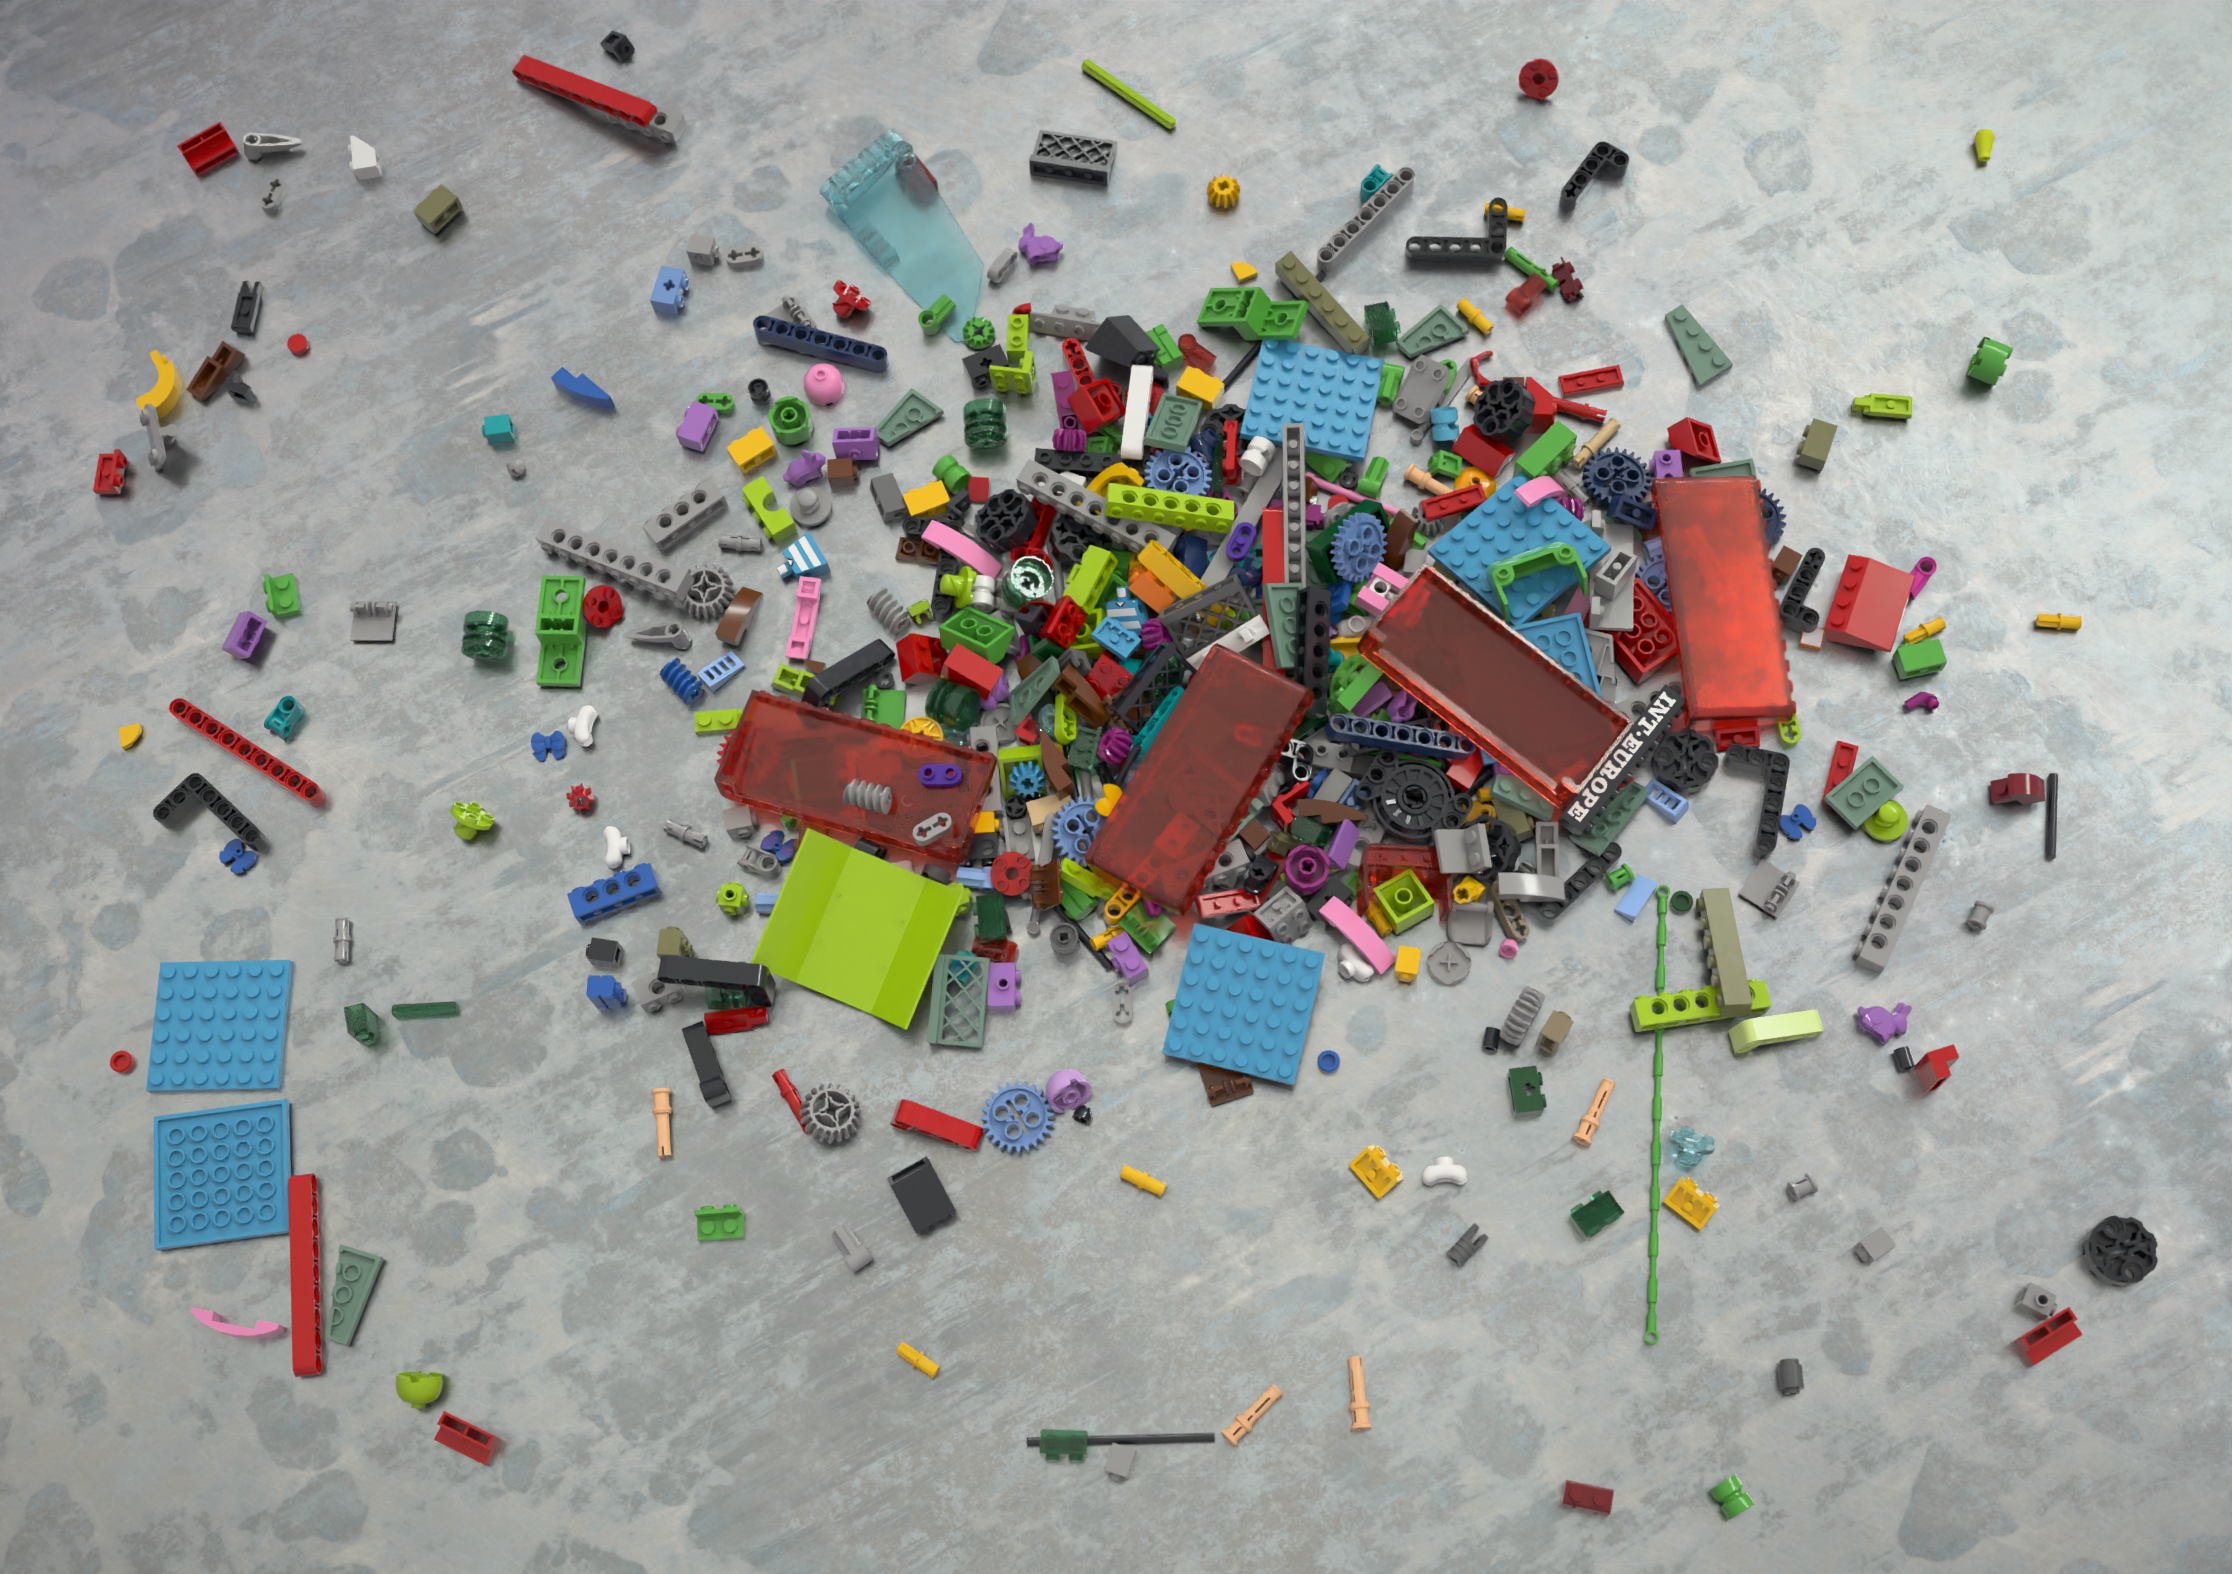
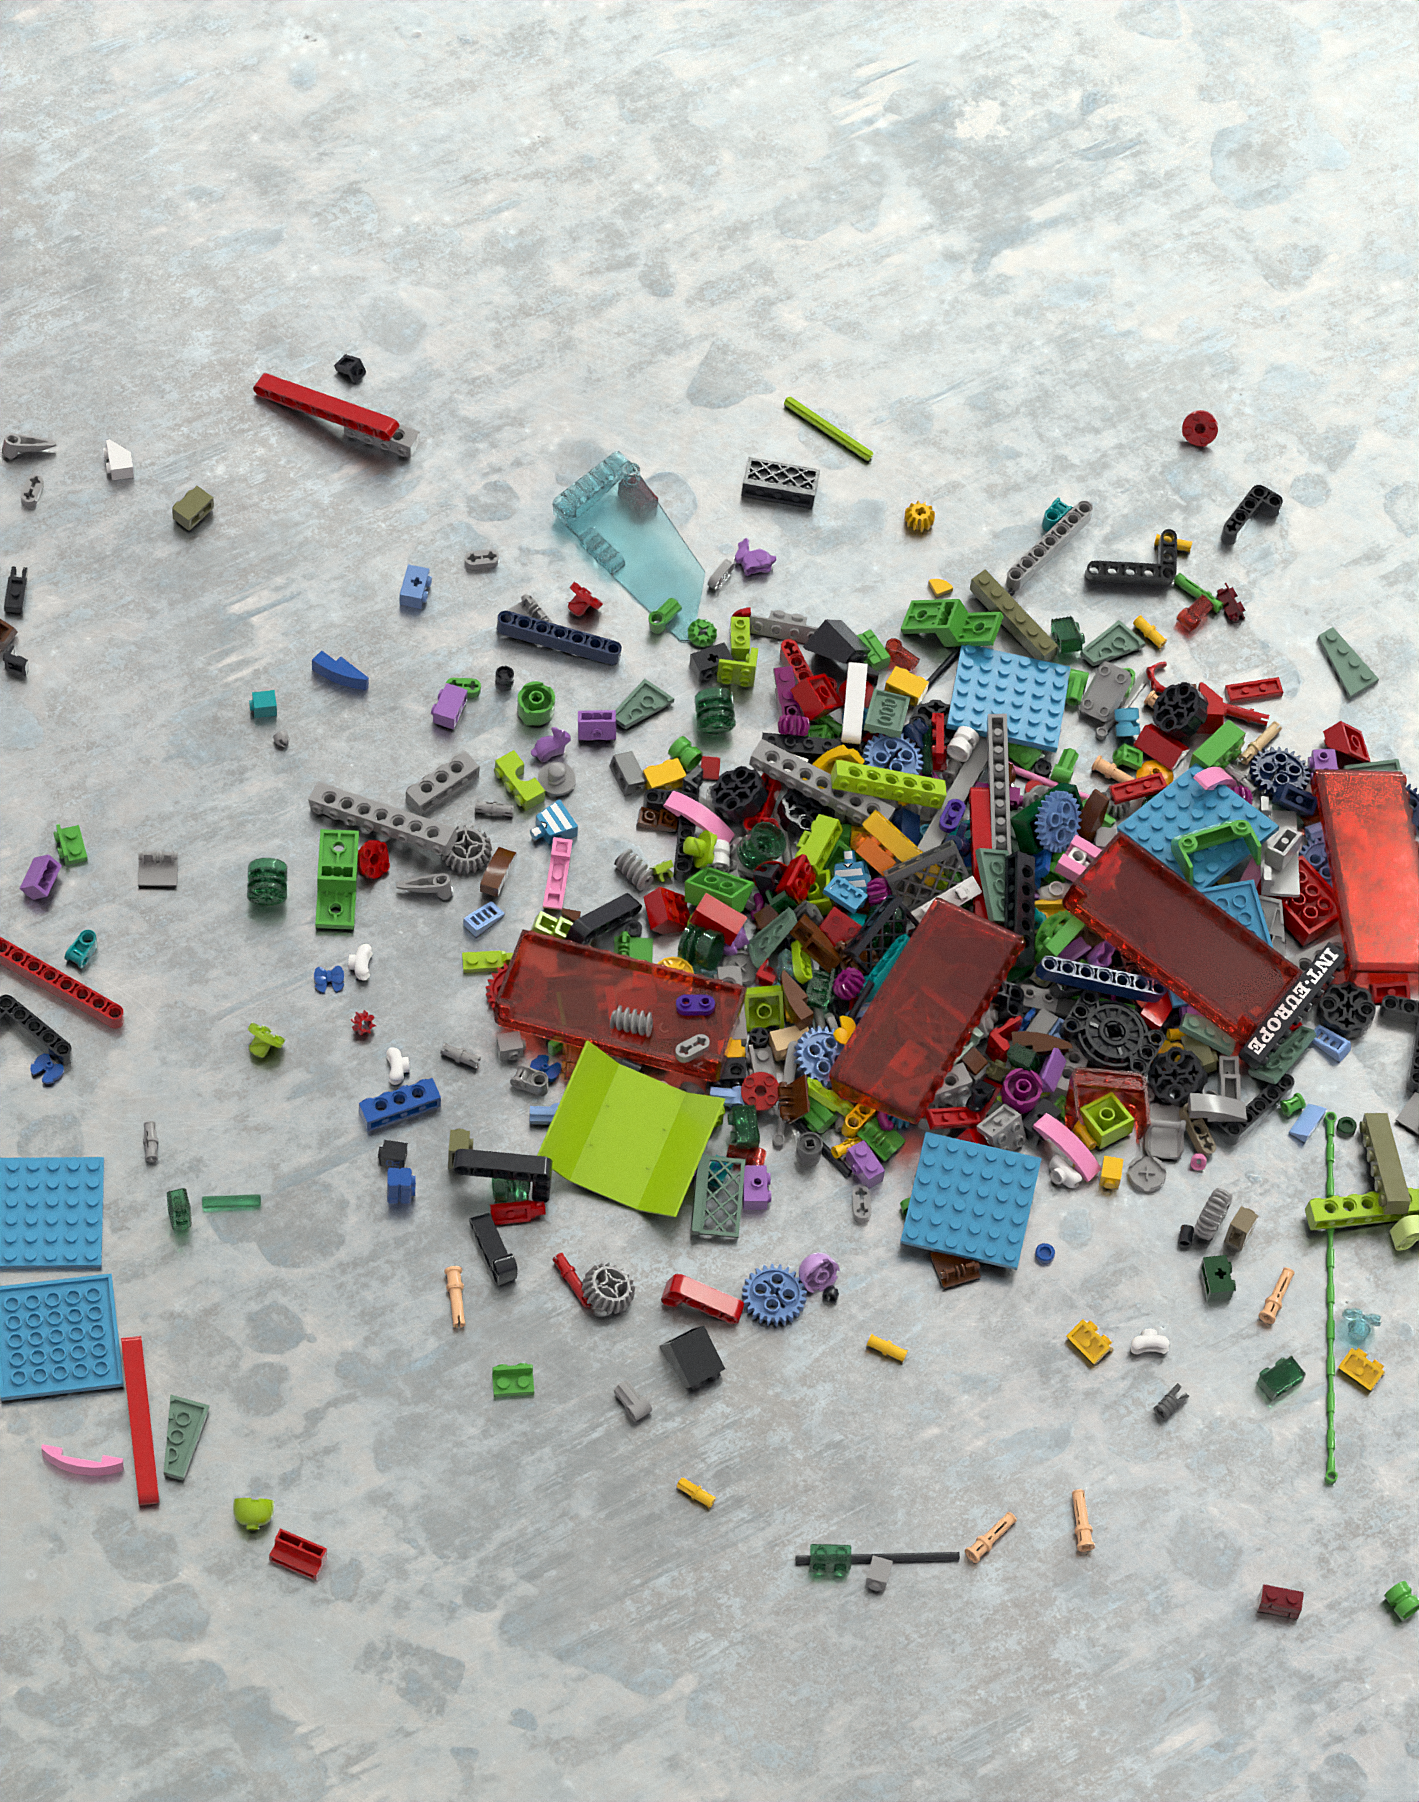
camera: 15 degrees left, 10 degrees down
red tile [287,334,309,355] -> none
light grey brick [632,971,686,1011] -> none
blue piece [660,658,704,705] -> none
light grey brick [686,234,719,265] -> none
lime brick [716,882,749,915] -> none
yellow brick [726,426,777,475] -> none
bright pink cylinder [804,363,845,406] -> none
reddish brown brick [827,458,859,487] -> none
dark azure gear [1009,761,1046,799] -> none
light grey bracket [1434,824,1492,874] -> none
yellow piece [1453,875,1487,904] -> none

